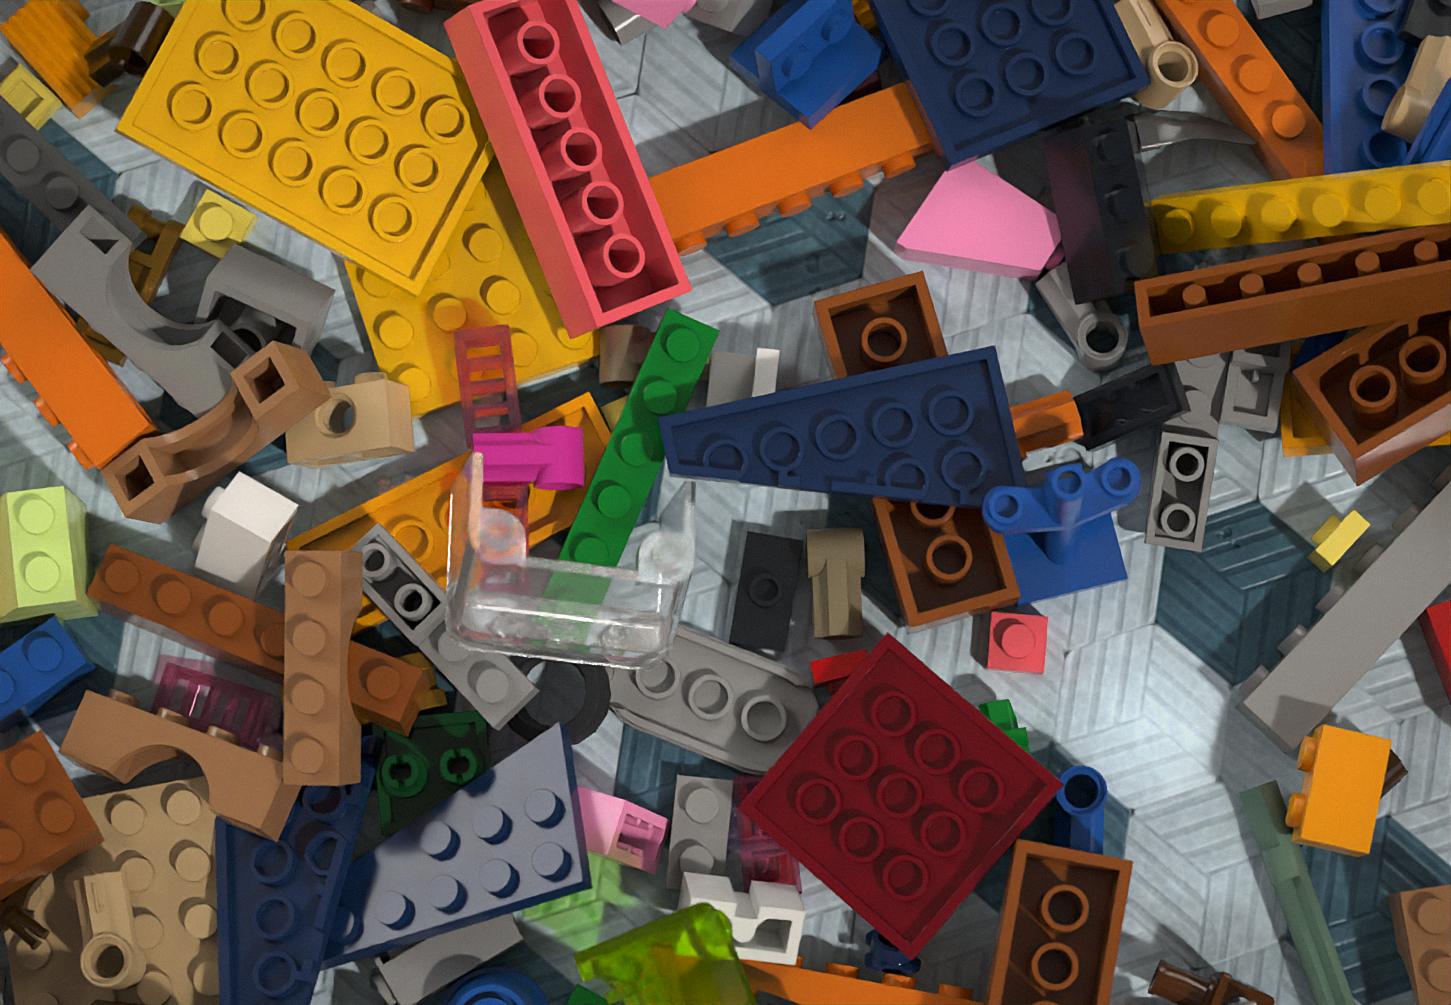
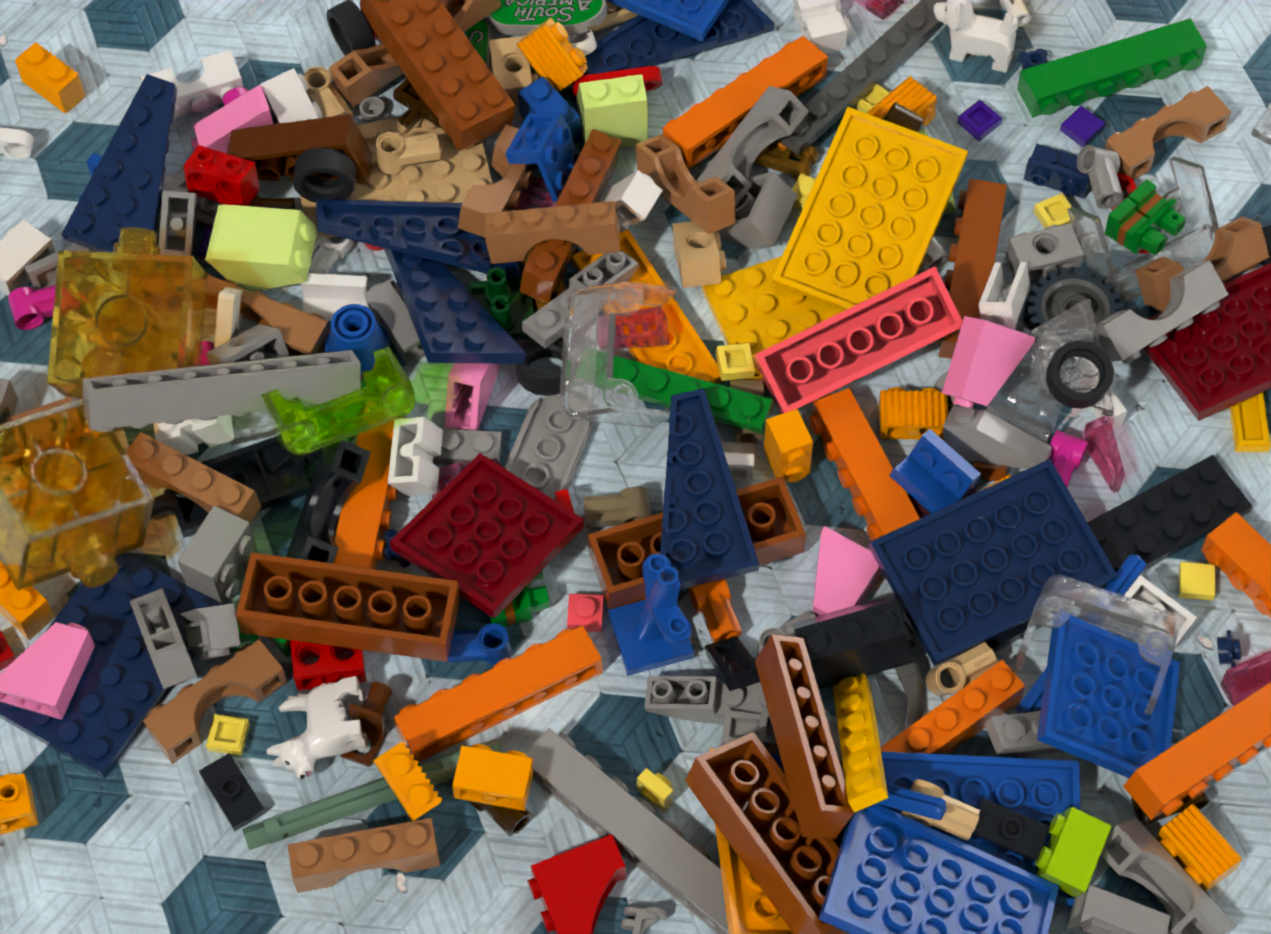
camera: 90 degrees right, 20 degrees down
clear pink slope [453,324,523,449] -> none
dark pink piece [472,426,585,490] -> none
black plate [729,531,803,653] -> none
none -> light orange brick [373,742,442,821]
none -> orange brick [394,625,603,763]
none -> blue bracket [505,113,580,202]
none -> light yellow plate [716,343,755,381]
none -> light orange brick [764,409,813,483]
none -> light orange brick [878,387,948,440]

